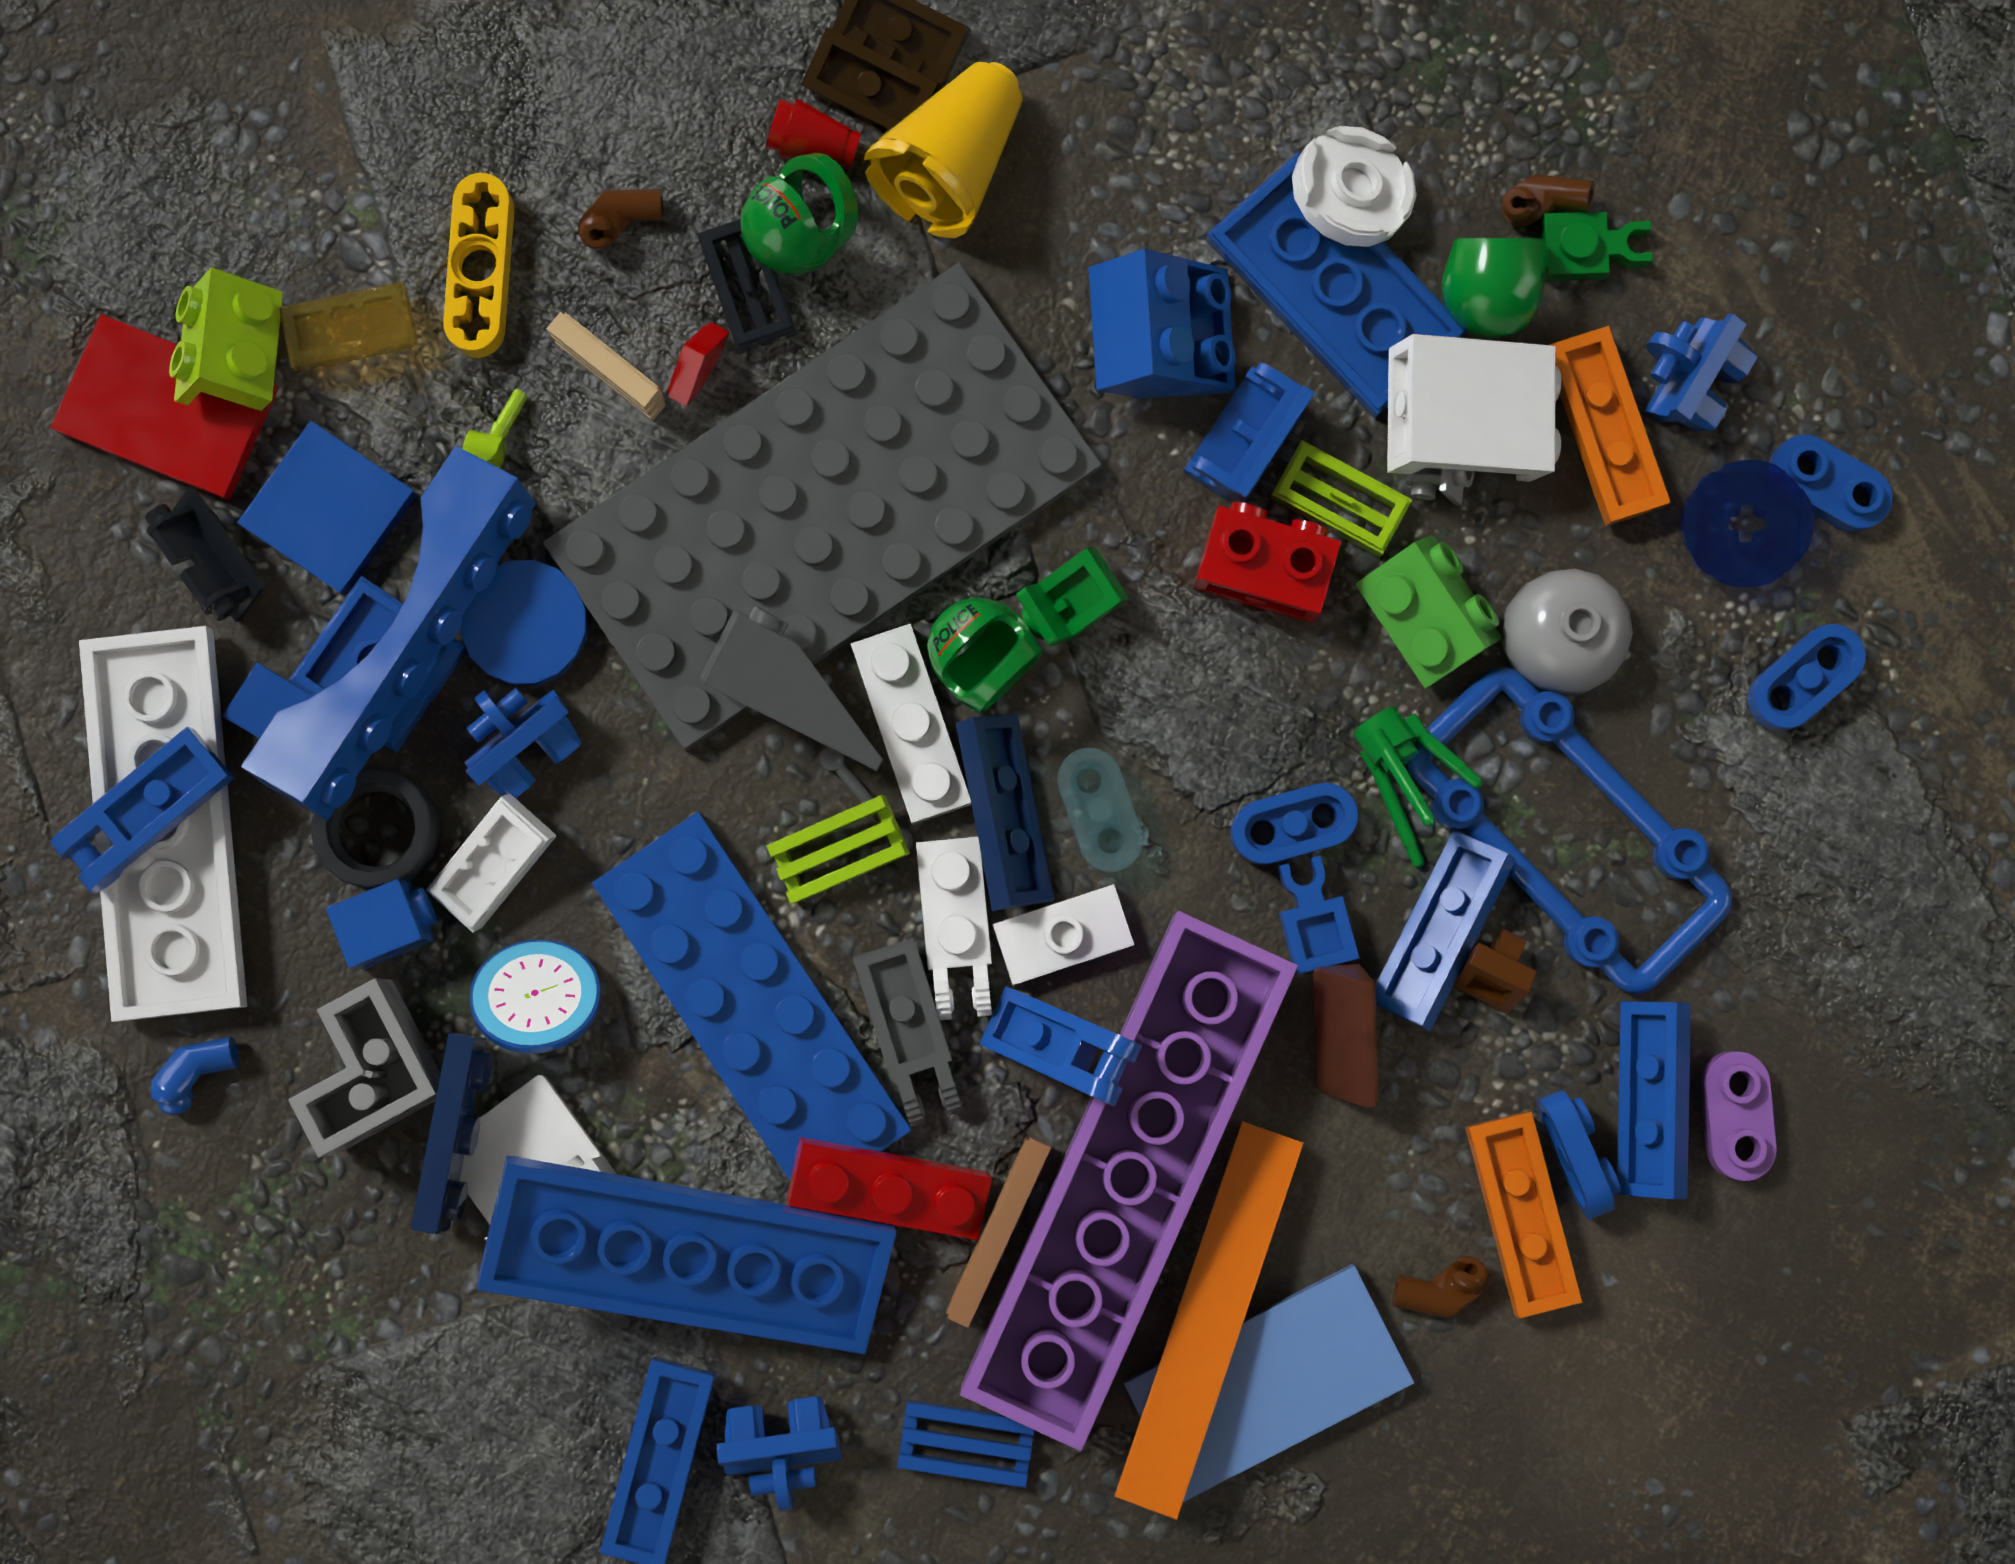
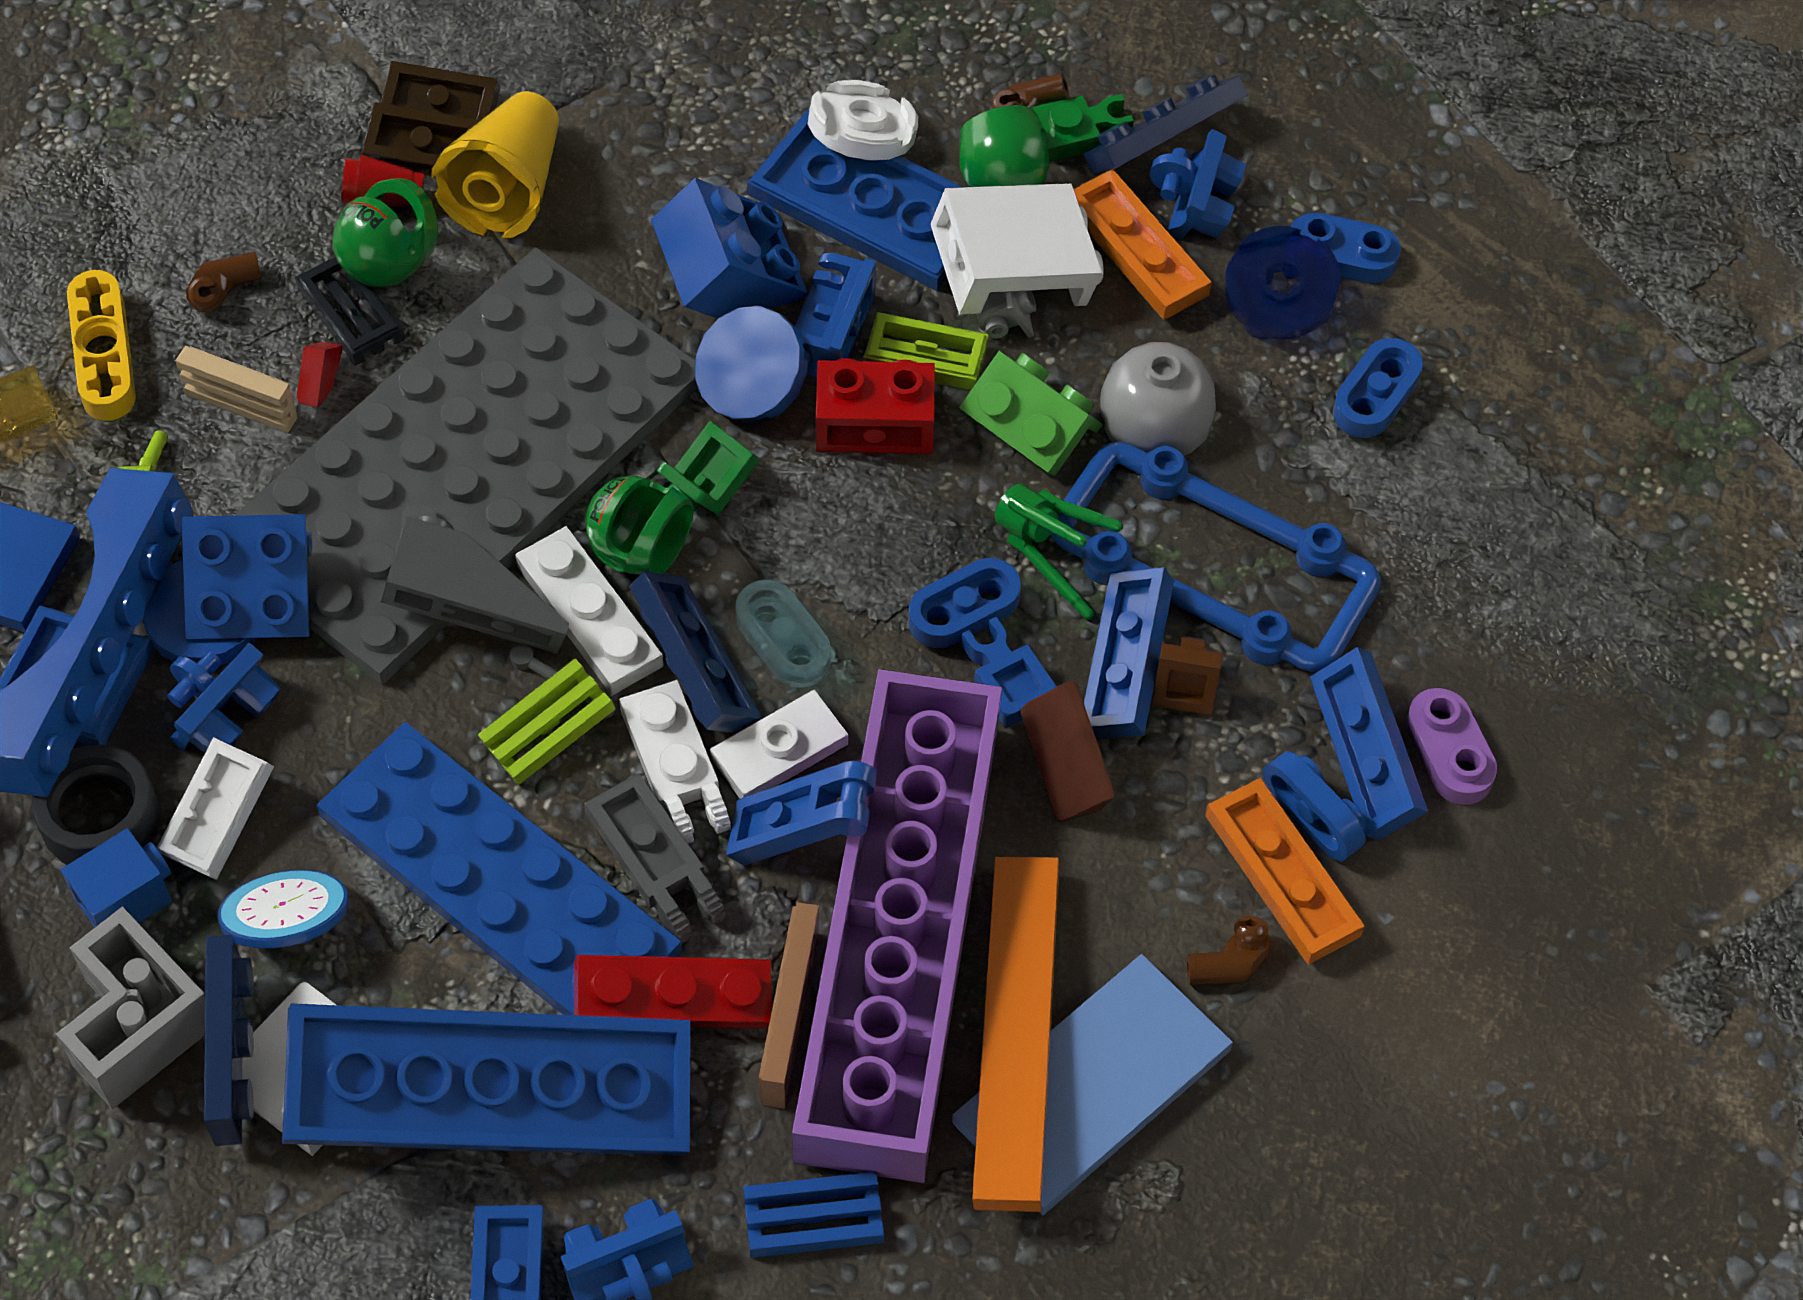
camera: 15 degrees left, 25 degrees down
none -> blue hinge [182,514,313,639]
none -> tile [695,306,808,423]
none -> dark blue plate [1083,73,1248,174]

